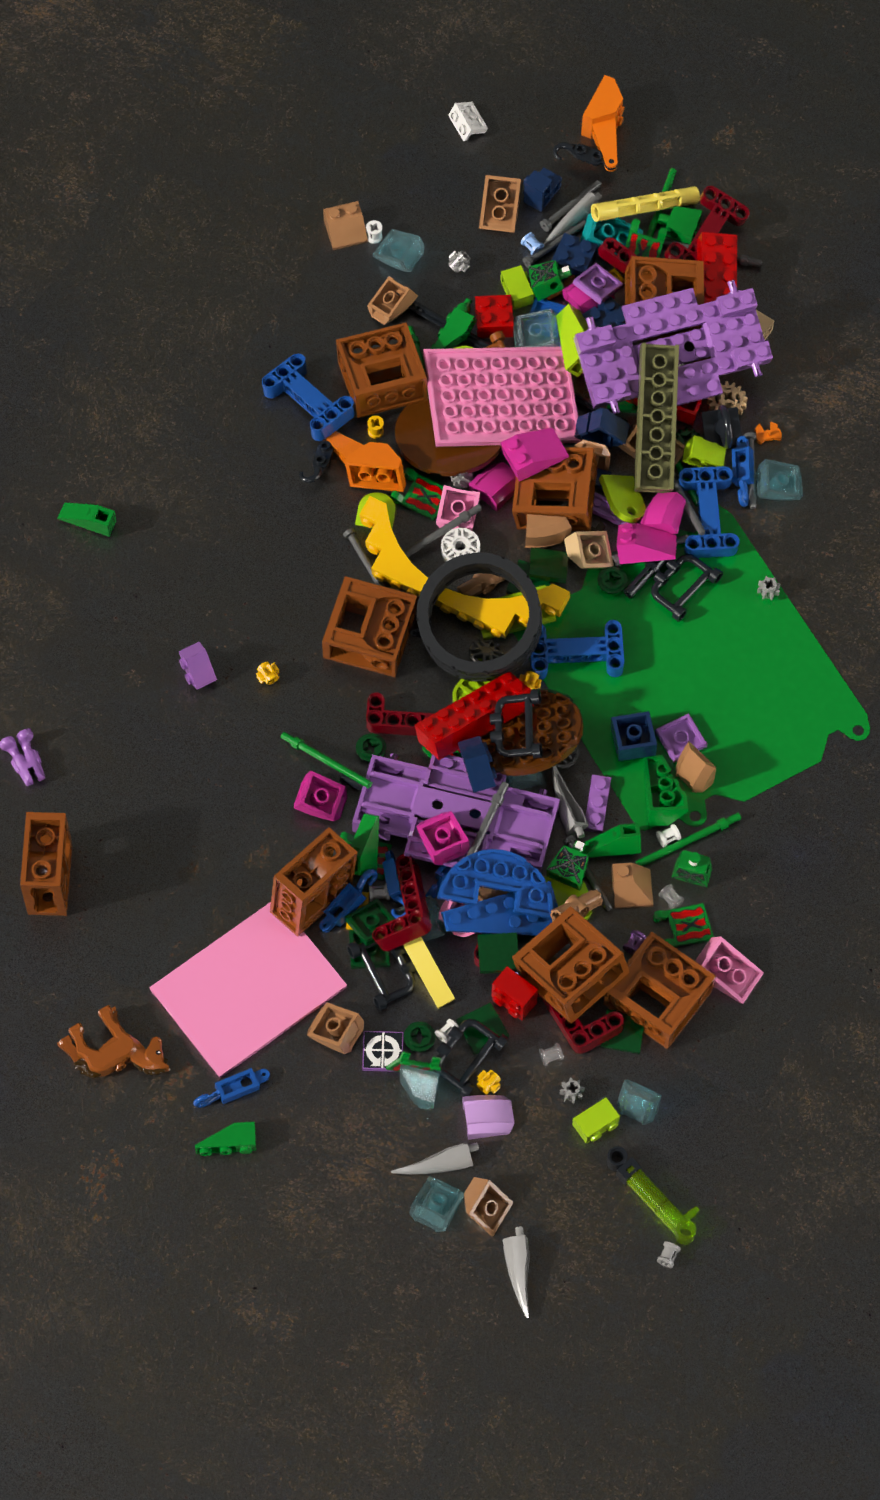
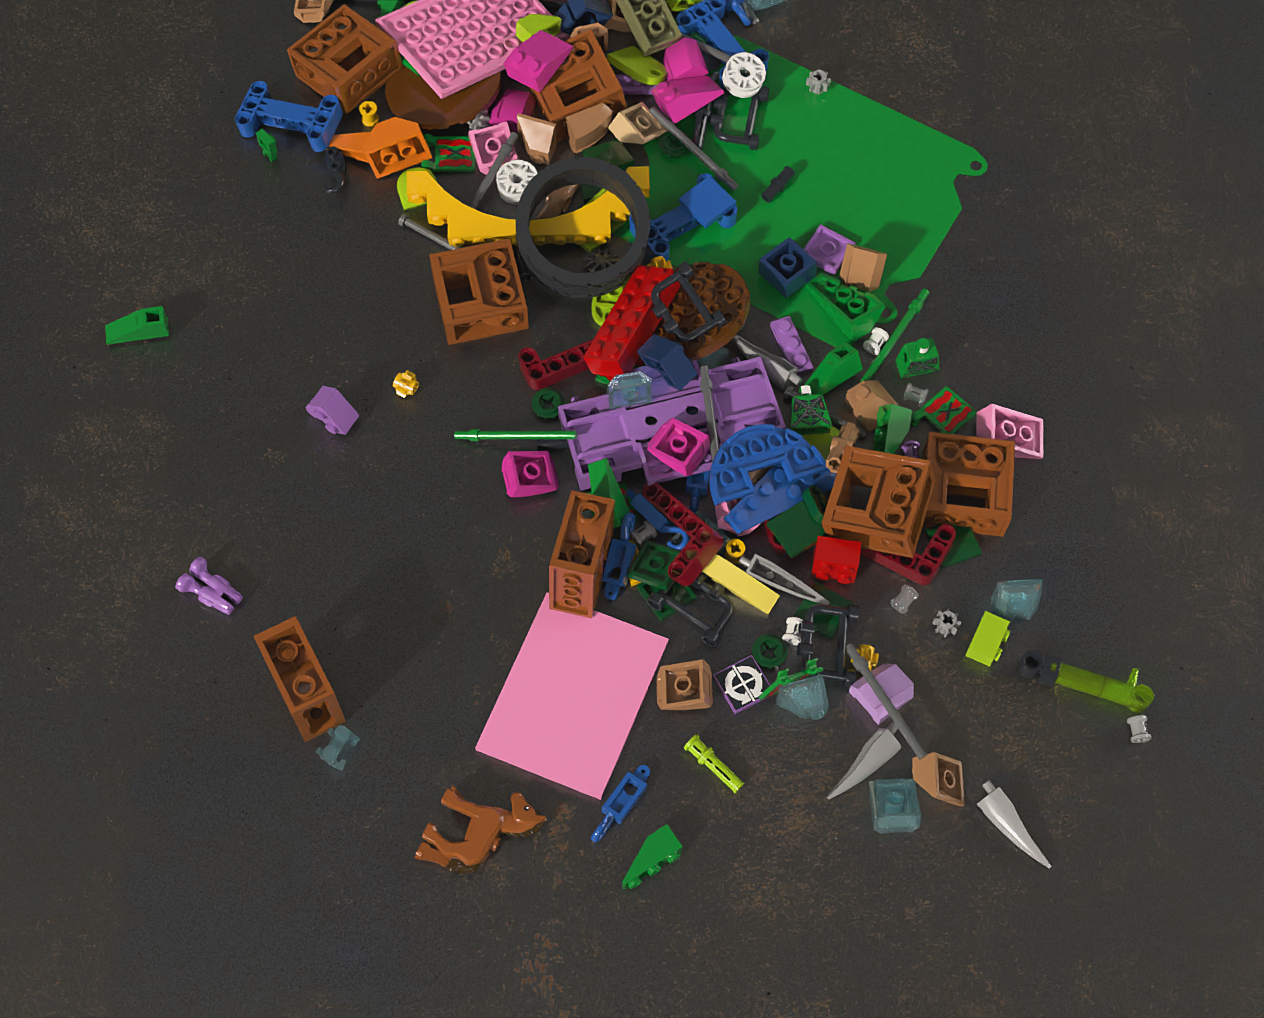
camera: 30 degrees left, 0 degrees up
none -> green plate [256,129,278,162]
none -> clear light blue piece [316,725,360,771]
none -> lime slope [516,13,562,42]
none -> slope [517,113,557,165]
none -> clear light blue slope [607,371,652,409]
none -> dark grey bar [649,106,739,191]
none -> blue tile [679,176,736,229]
none -> lime pin [683,734,745,793]
none -> white wheel [722,52,766,98]
none -> yellow bush [725,539,745,565]
none -> light grey piece [739,554,829,605]
none -> black pin [761,166,795,203]
none -> dark green beam [802,485,828,524]
none -> dark grey bar [845,643,927,760]
none -> green slope [873,404,912,454]

